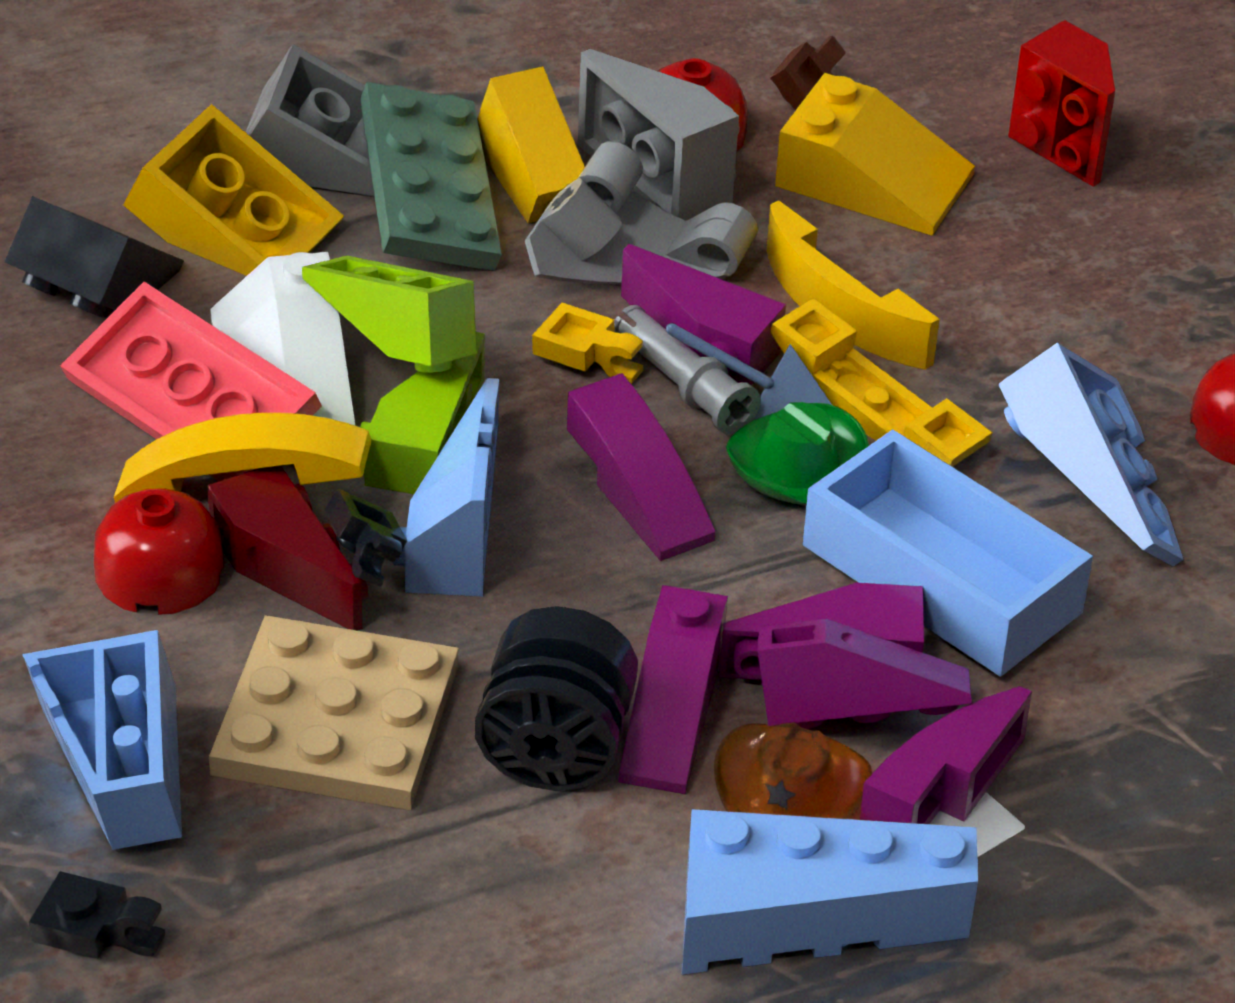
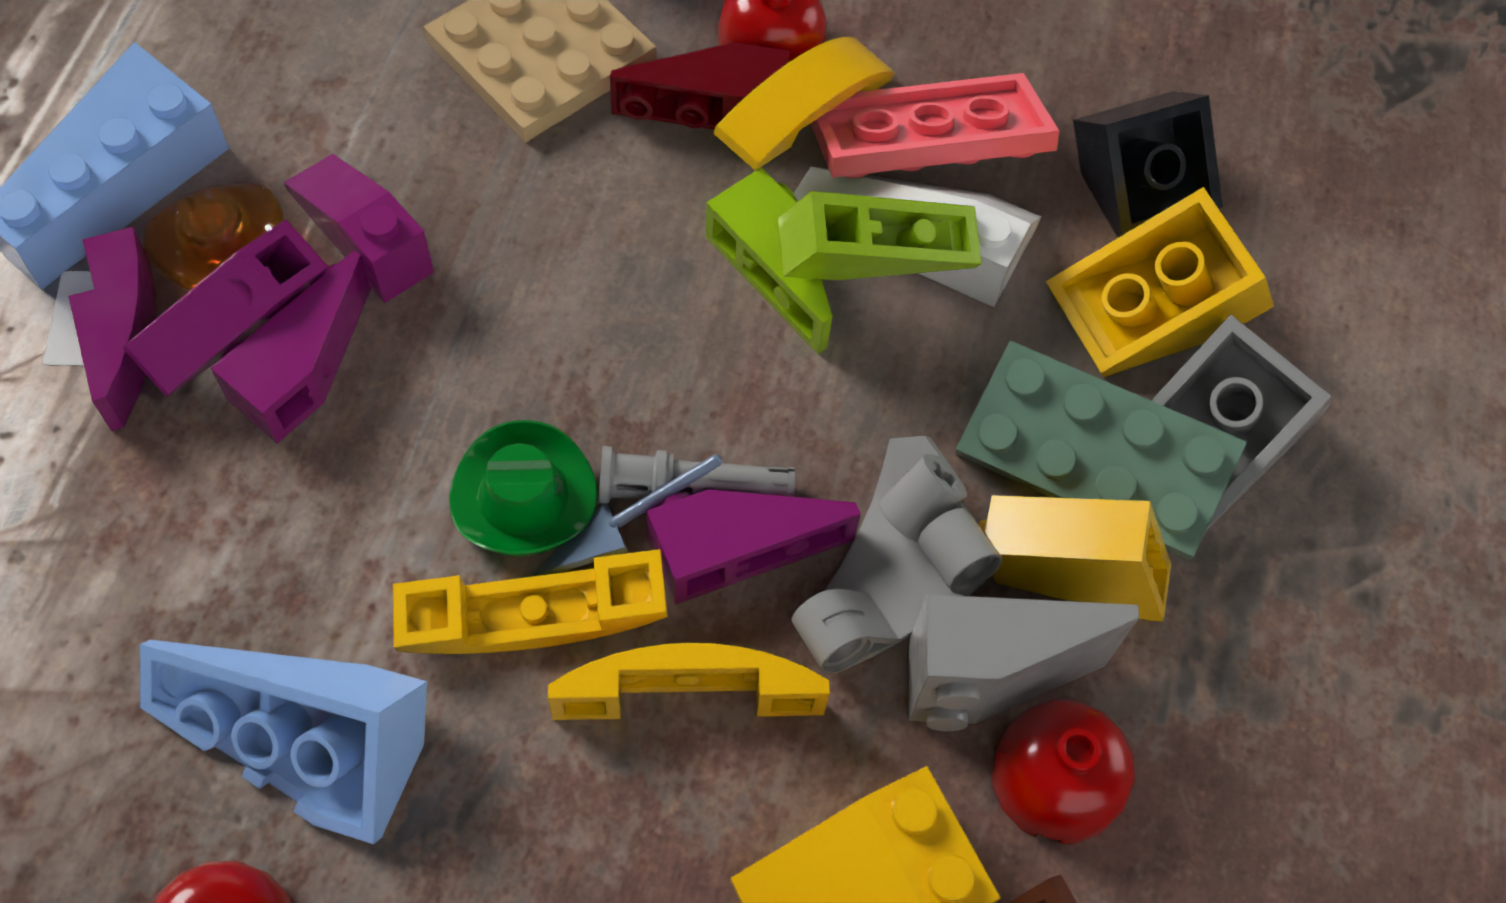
camera: 125 degrees right, 20 degrees up
black plate [325,488,407,587] -> none
light blue wedge [393,378,499,596] -> none
black wheel [475,606,638,791] -> none
yellow plate [532,302,643,384] -> none
magenta slope [567,373,716,561] -> none
light blue piece [803,429,1093,677] -> none

